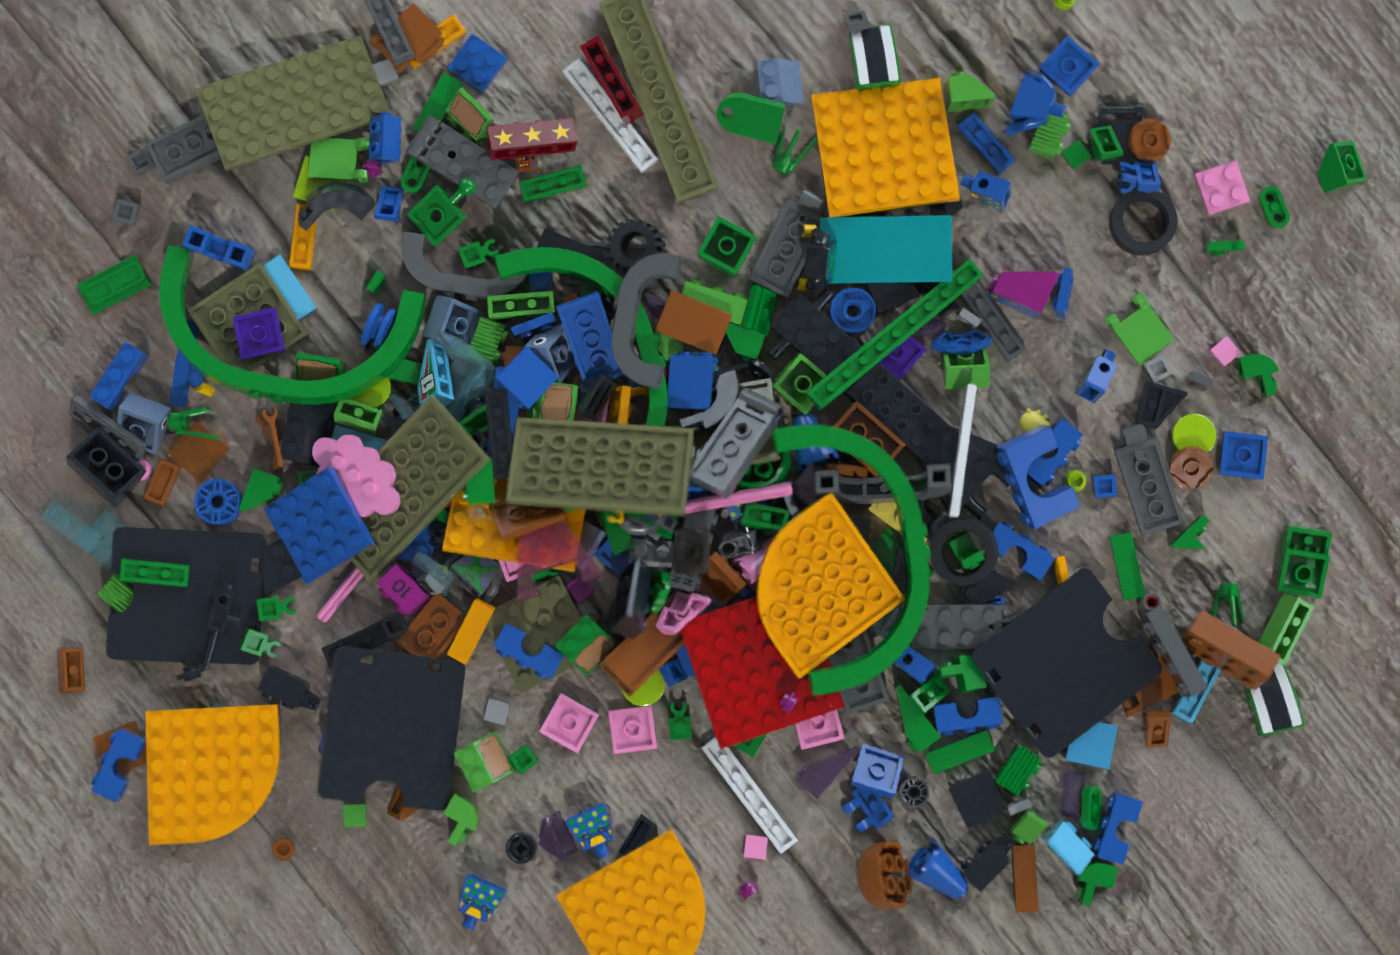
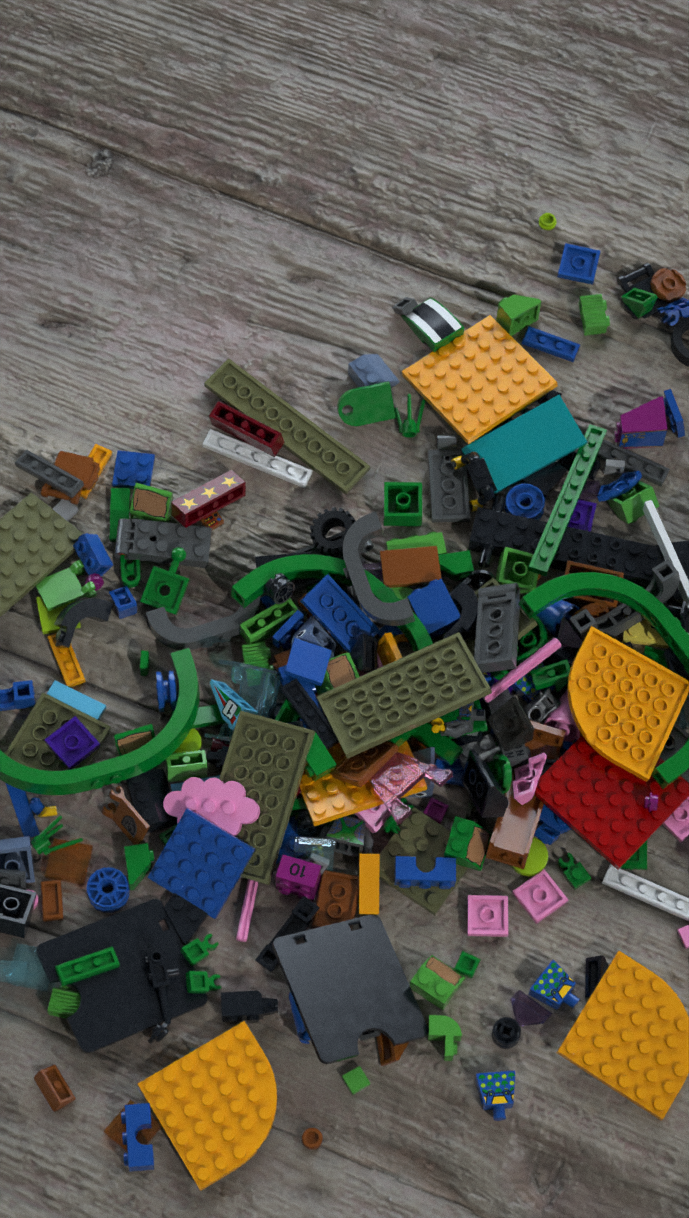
camera: 30 degrees left, 20 degrees down
sand blue slope [422,295,484,353] -> none
green plate [458,239,500,270] -> none
light grey tile [483,698,511,725] -> none
green tile [519,165,587,204] -> none
green plate [741,285,779,336] -> none
blue torso [960,171,1012,213] -> none
blue torso [1003,70,1066,136] -> none
green tile [1060,140,1092,171] -> none
none -> black wheel [264,573,295,604]

